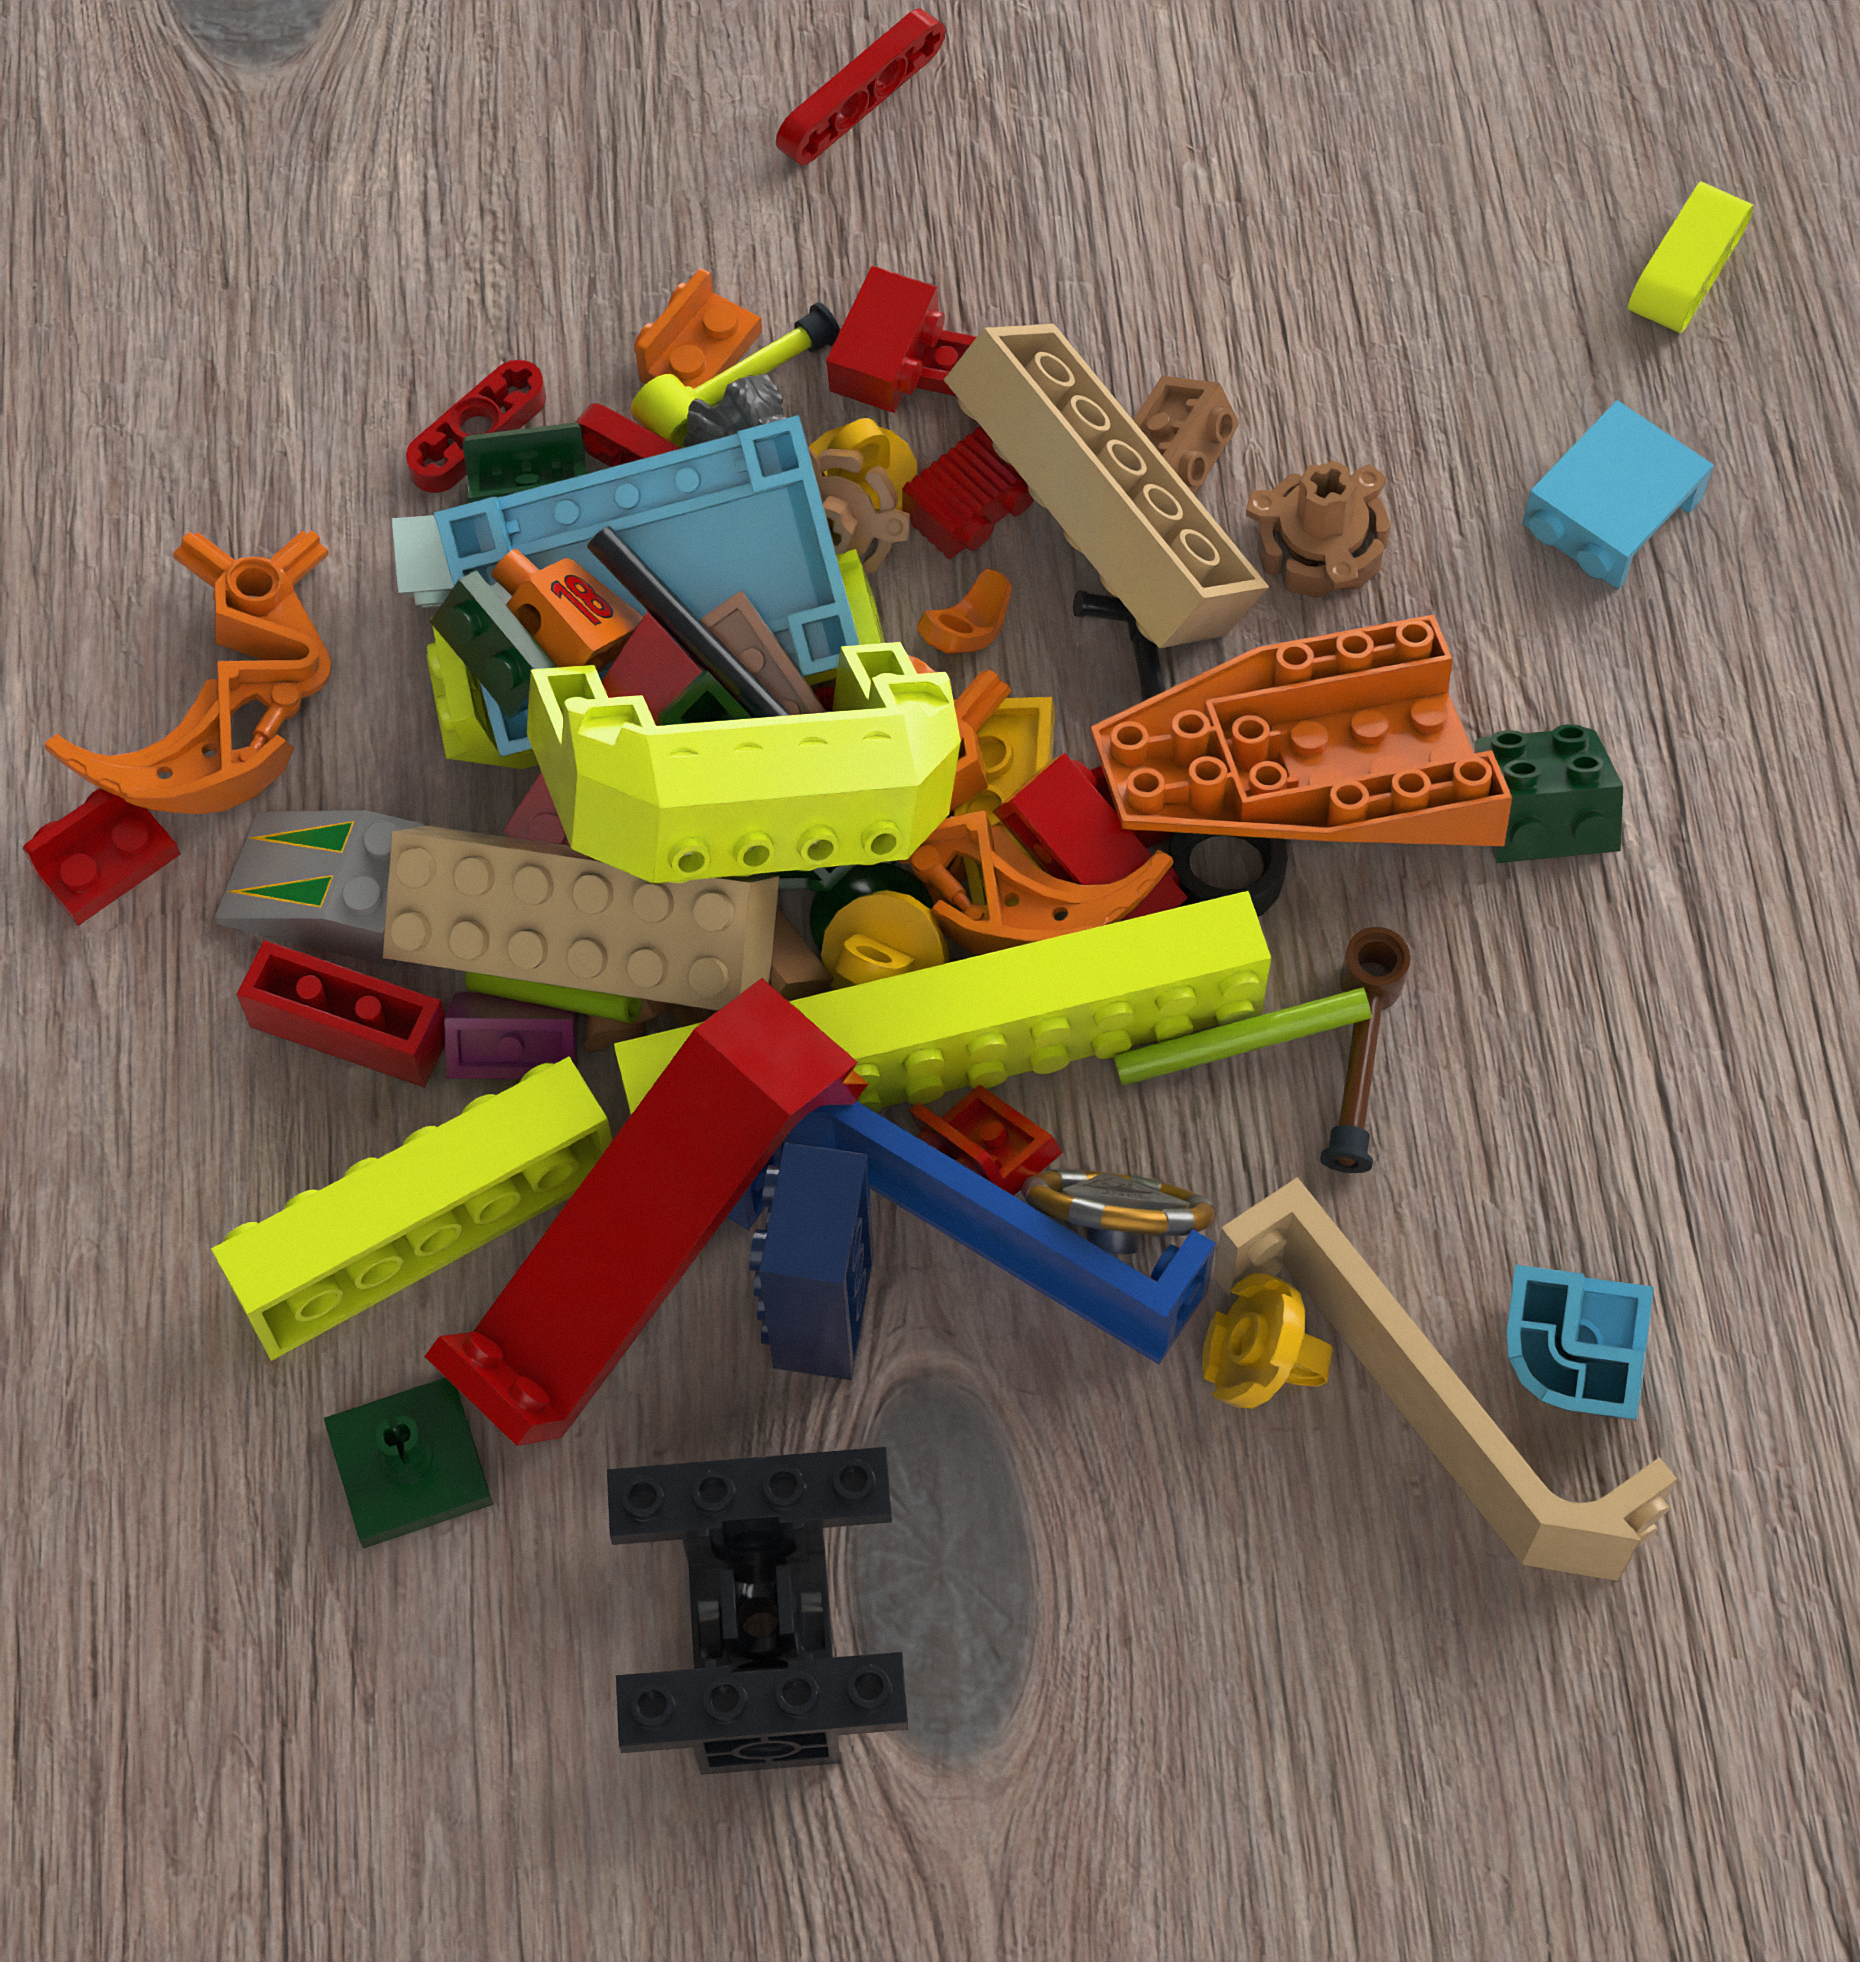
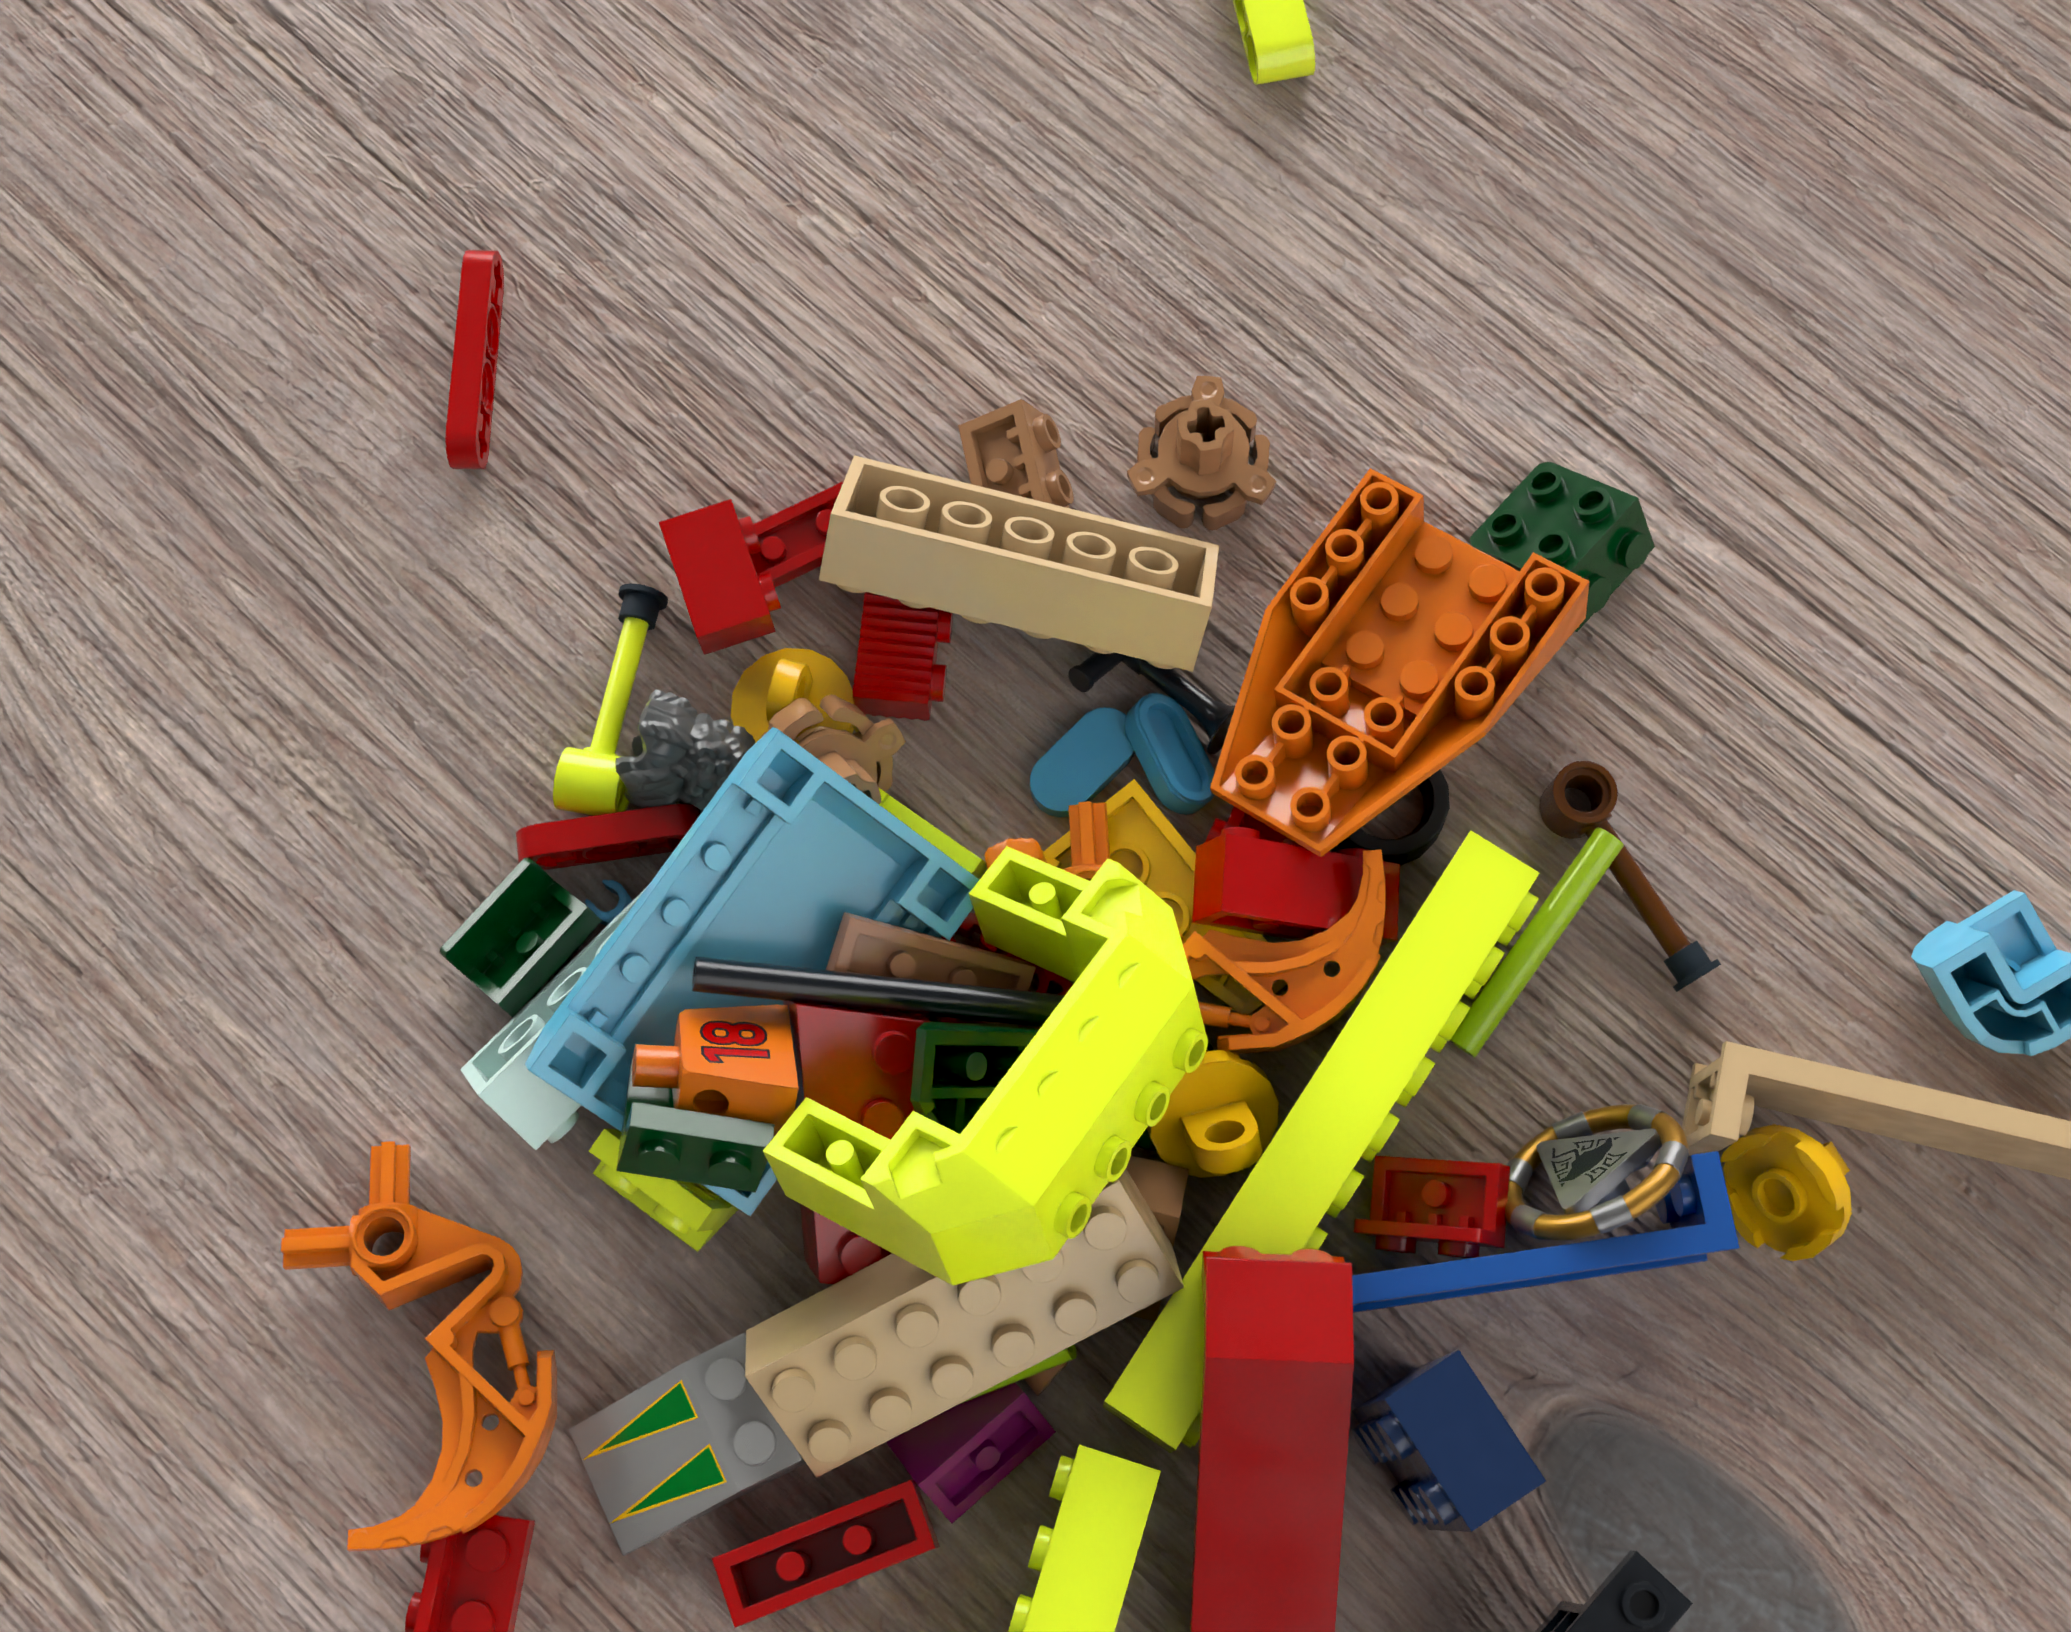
camera: 40 degrees left, 10 degrees up
red beam [406,360,546,493] -> none
orange bracket [634,268,762,389] -> none
orange hair [917,568,1012,655] -> none
medium azure panel [1522,400,1714,590] -> none
none -> dark azure tile [1030,707,1135,817]
none -> dark azure tile [1125,693,1215,815]

